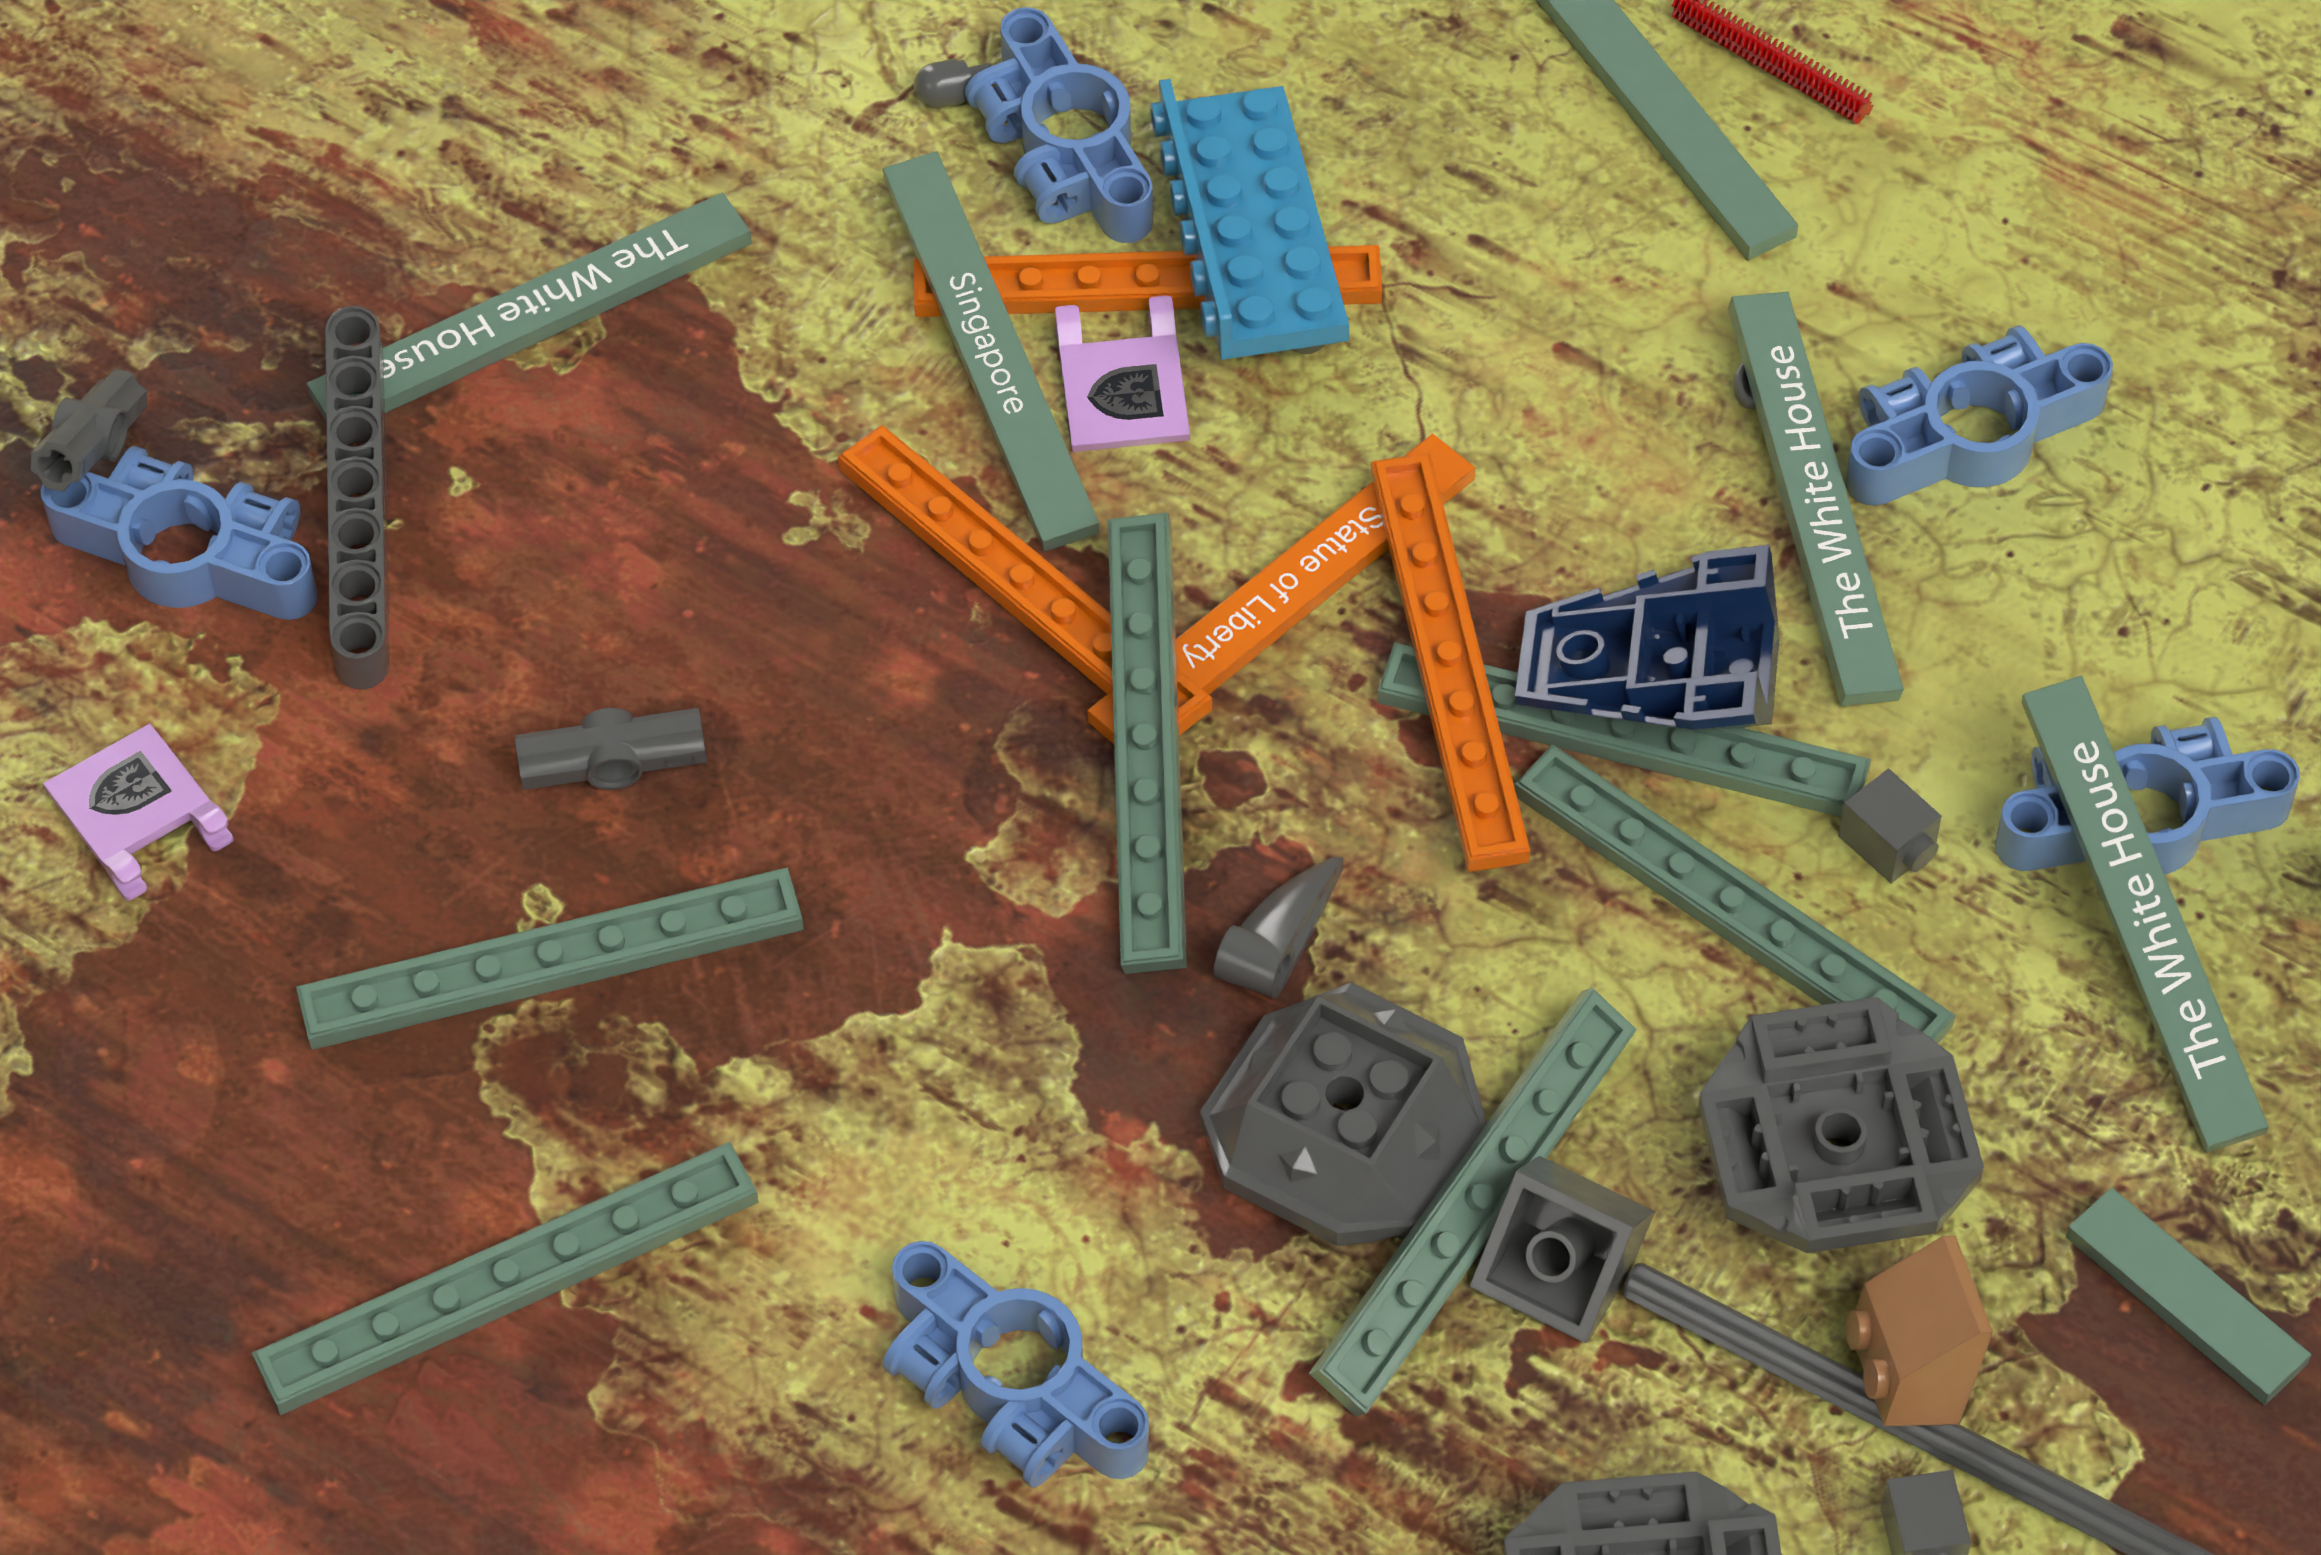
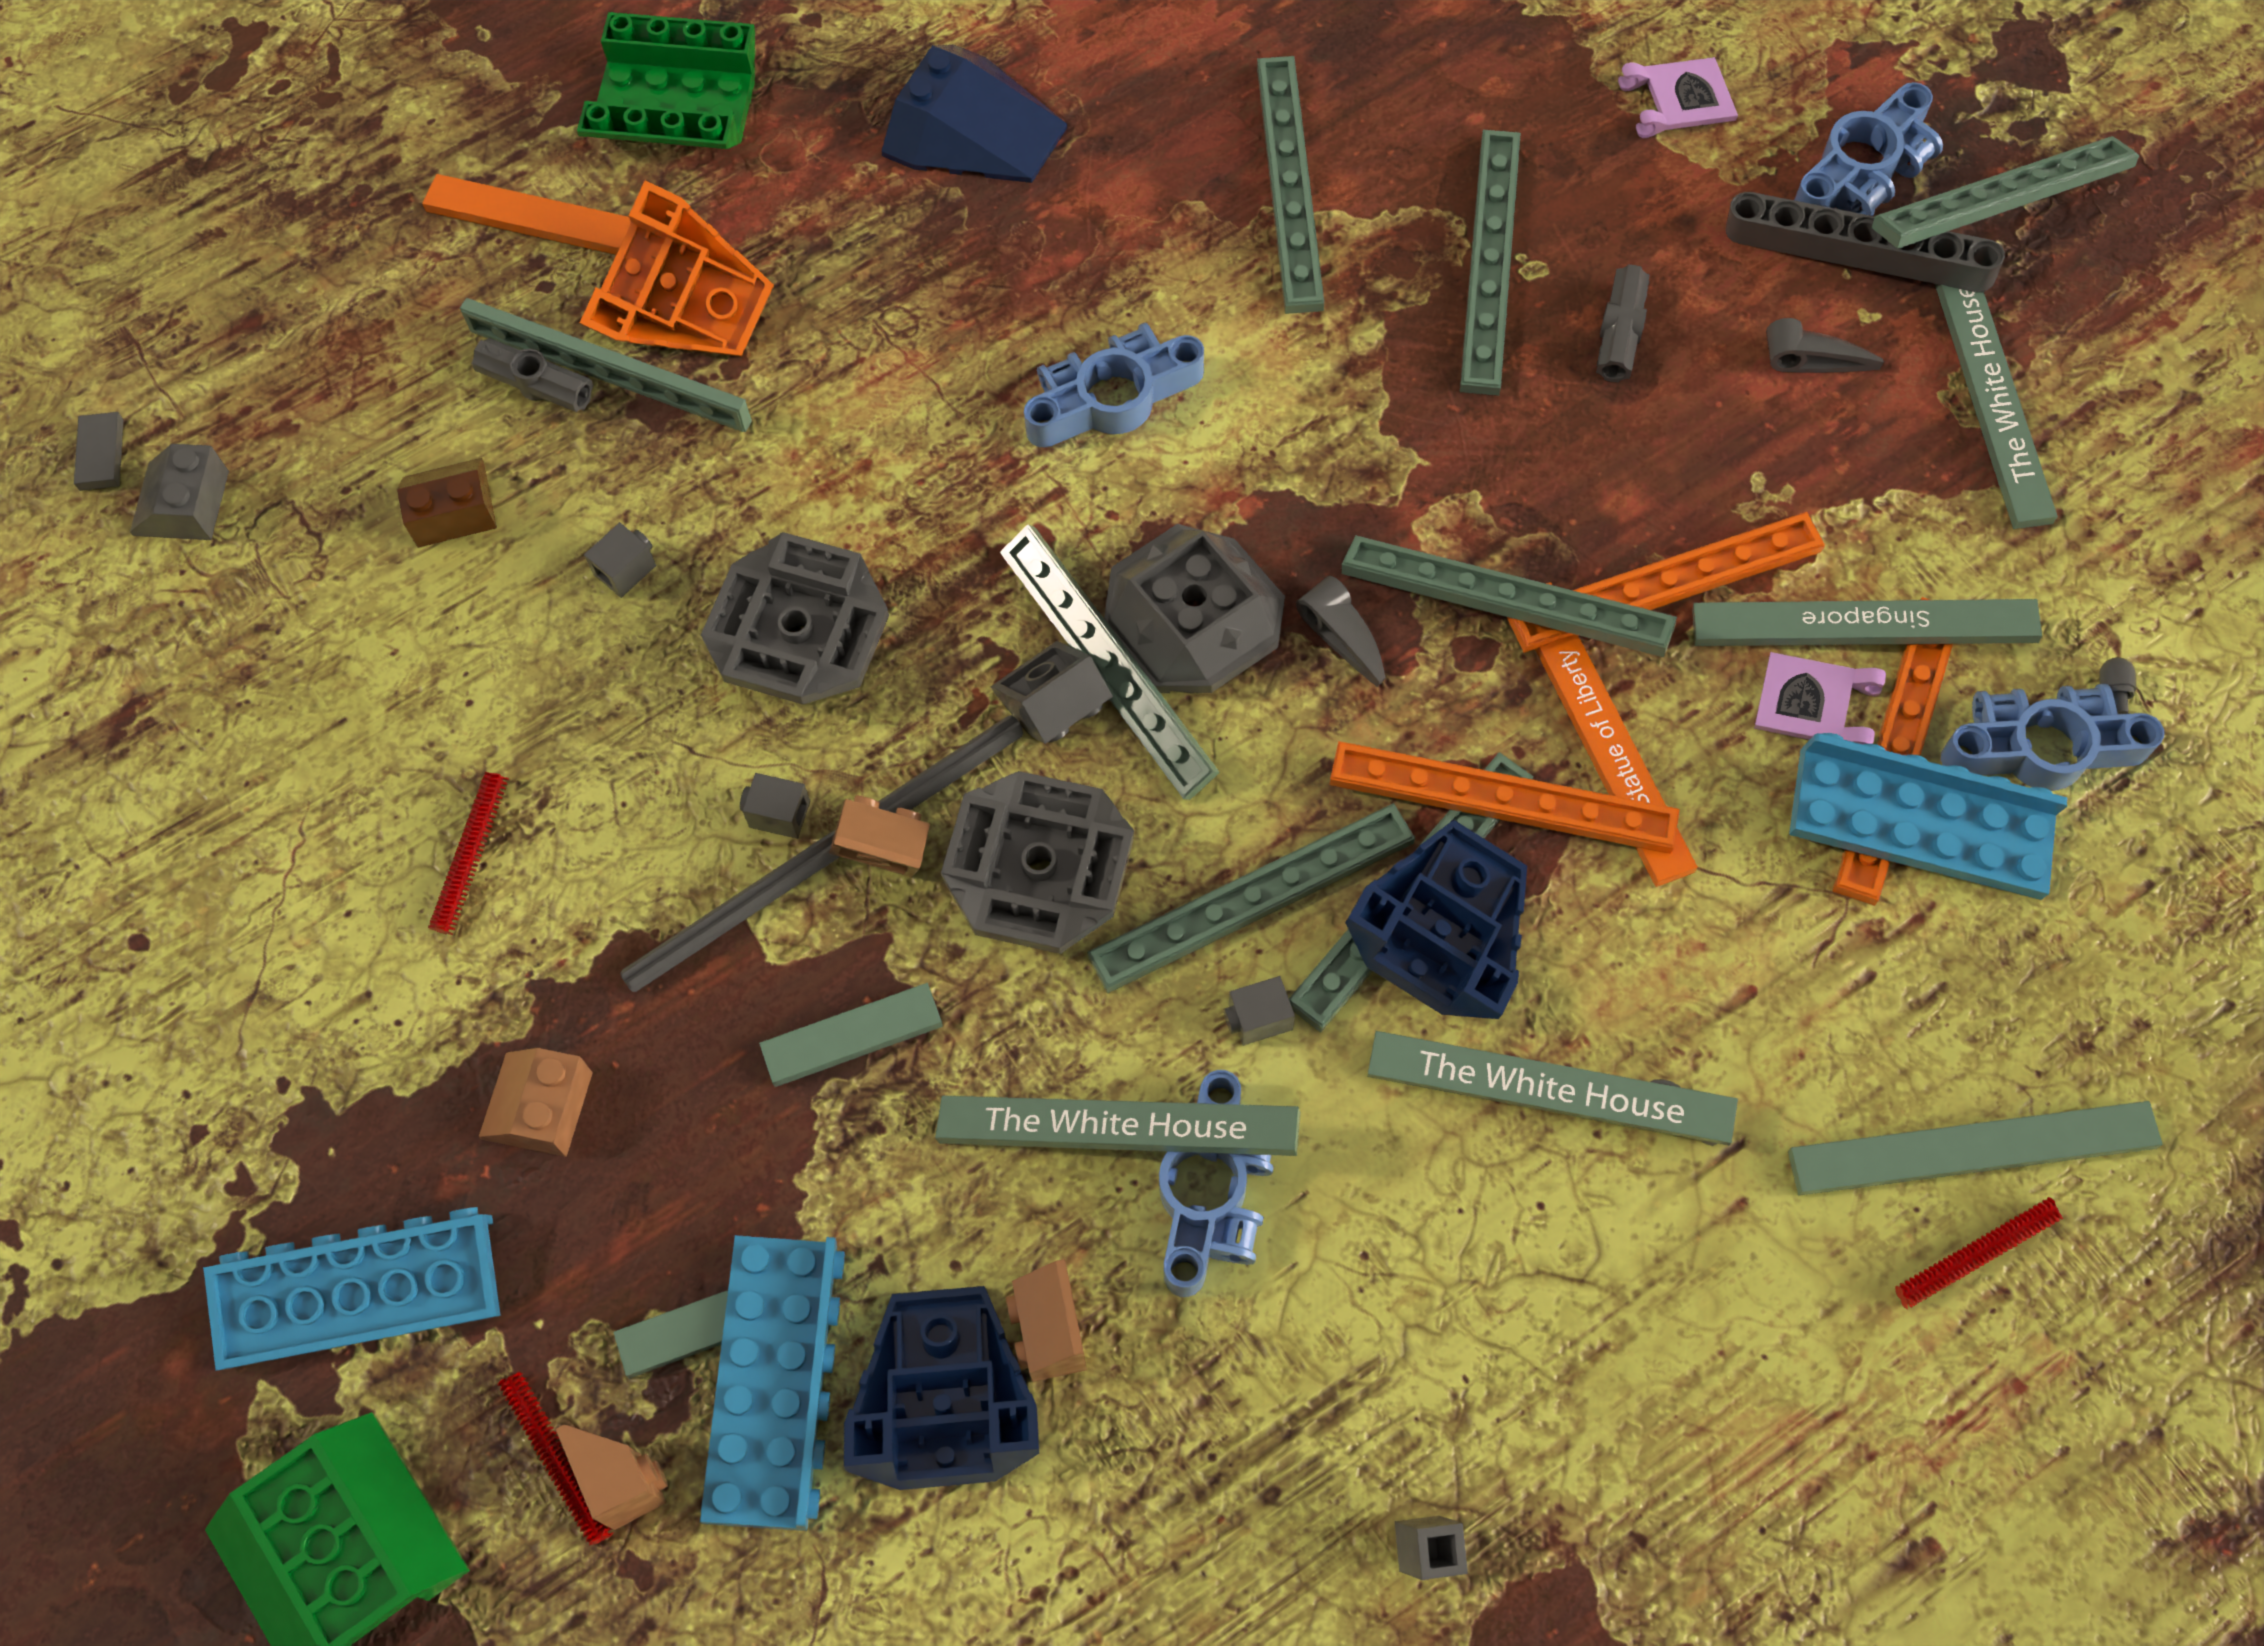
camera: 115 degrees right, 10 degrees up
dark grey piece [31,369,147,492] -> none
medium blue piece [1846,325,2113,506] -> none
none -> dark grey piece [1766,318,1884,373]
none -> sand green tile [1871,136,2139,249]

